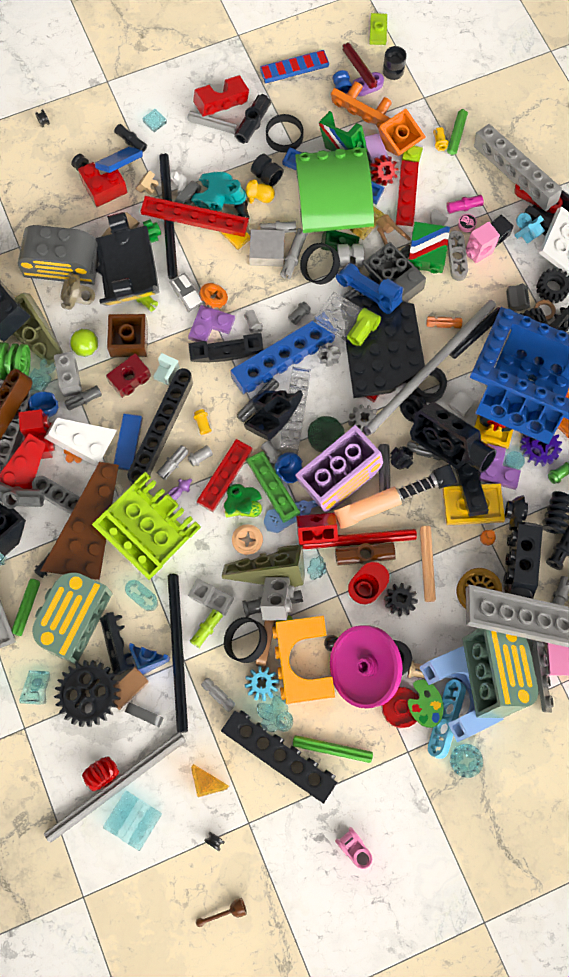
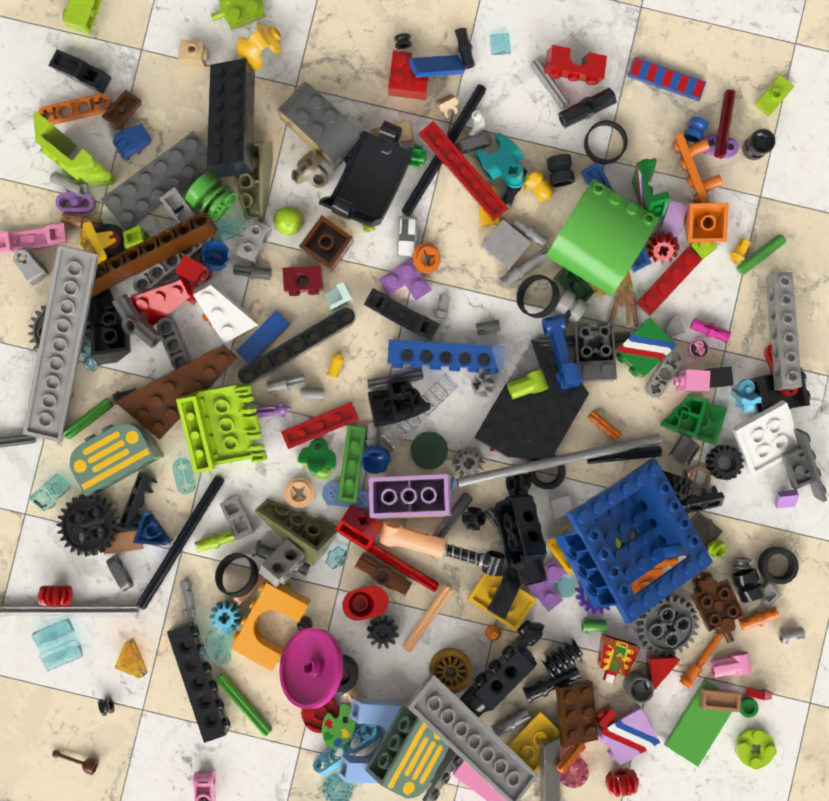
camera: 35 degrees right, 15 degrees up
none -> green slope [660,394,727,445]

